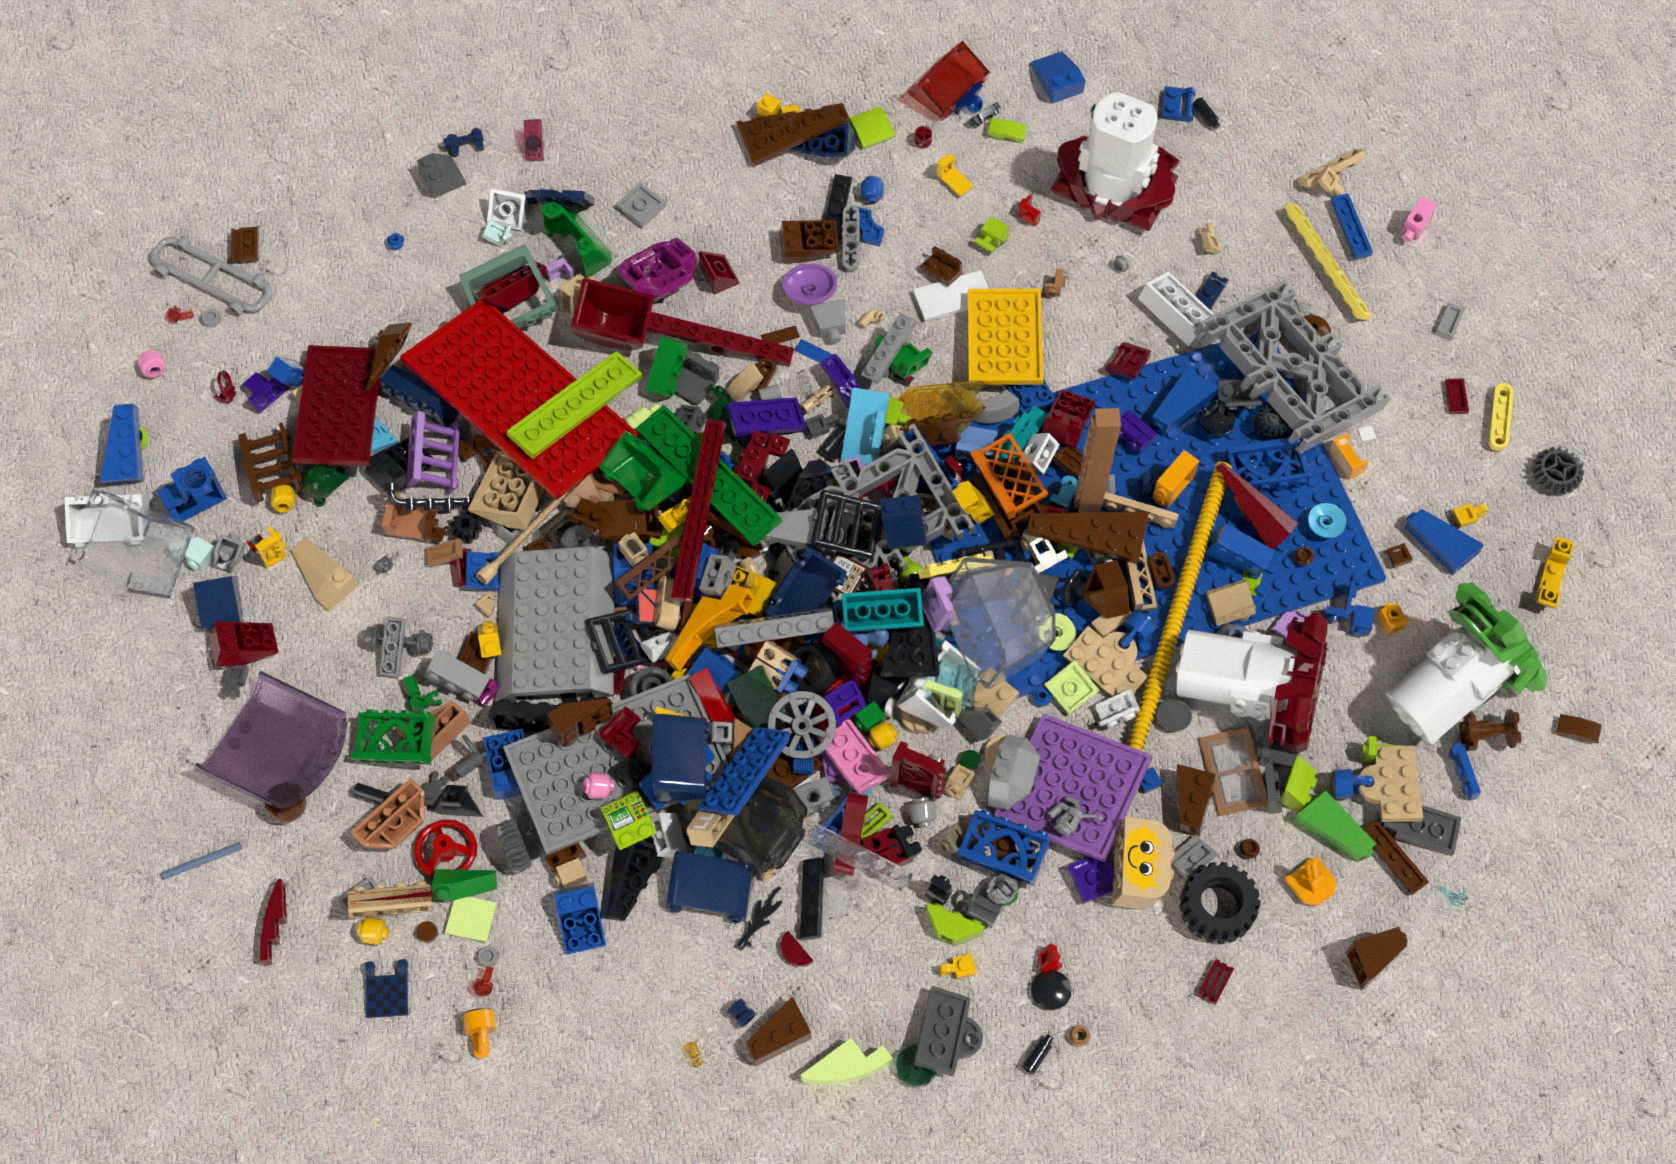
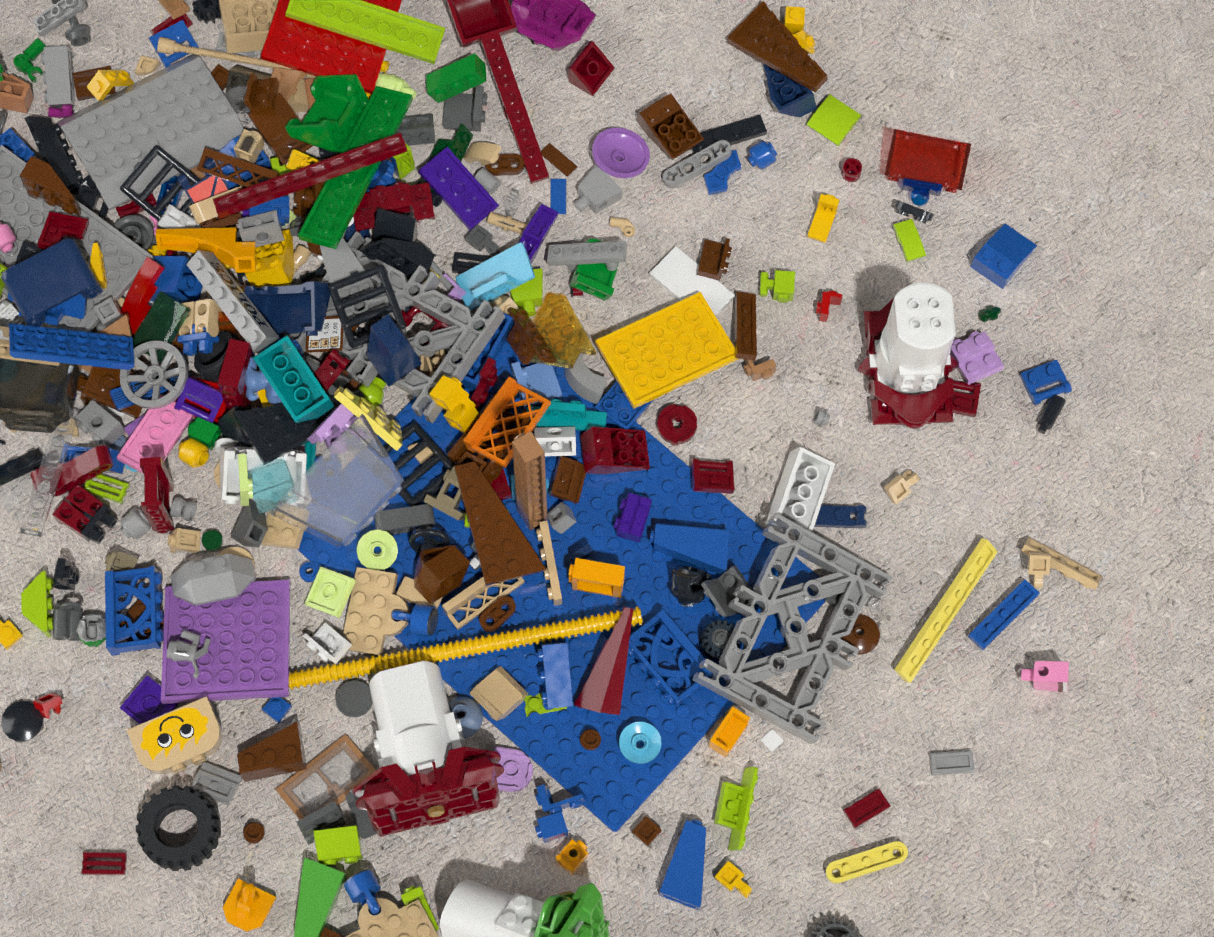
camera: 60 degrees right, 5 degrees up
none -> dark red plate [657,404,697,446]
none -> lime bracket [714,766,758,851]
none -> reddish brown plate [735,292,757,361]

